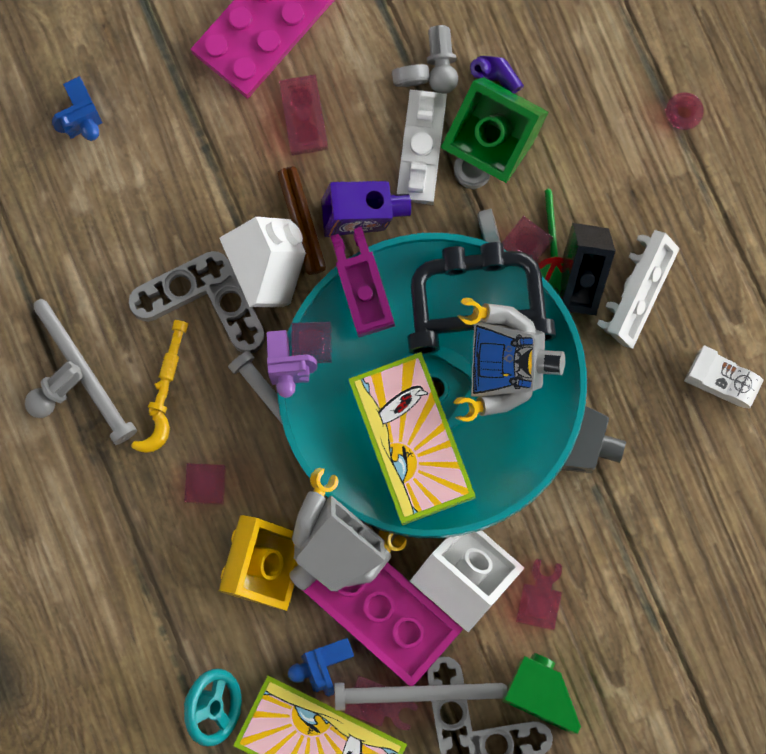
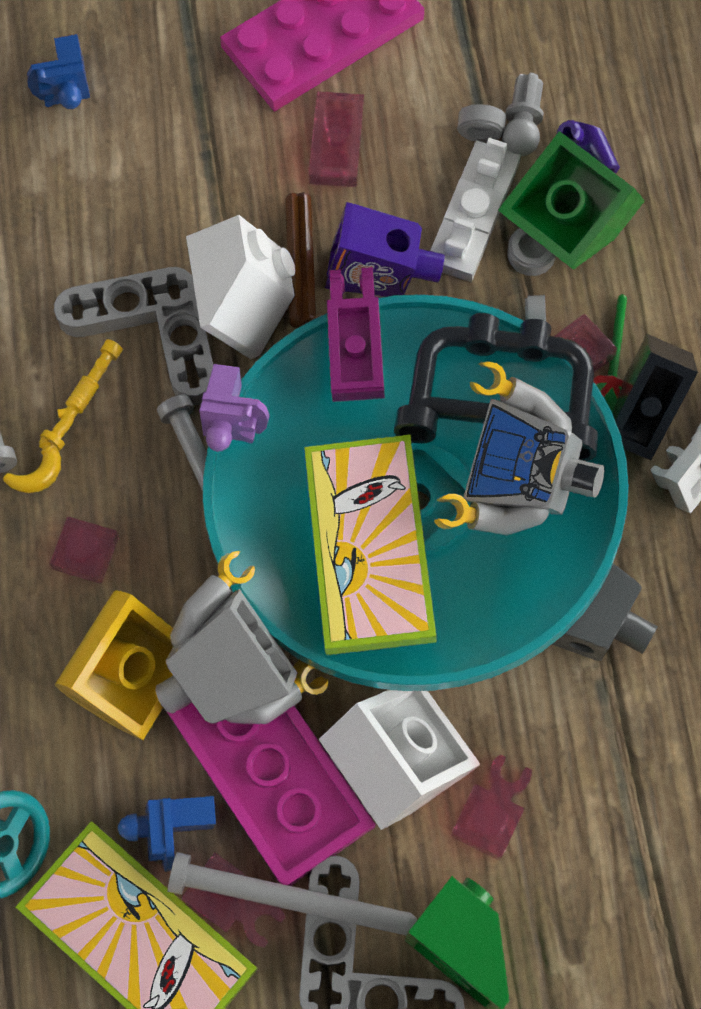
camera: 10 degrees right, 10 degrees down
clear pink plate [292,322,332,363] -> none

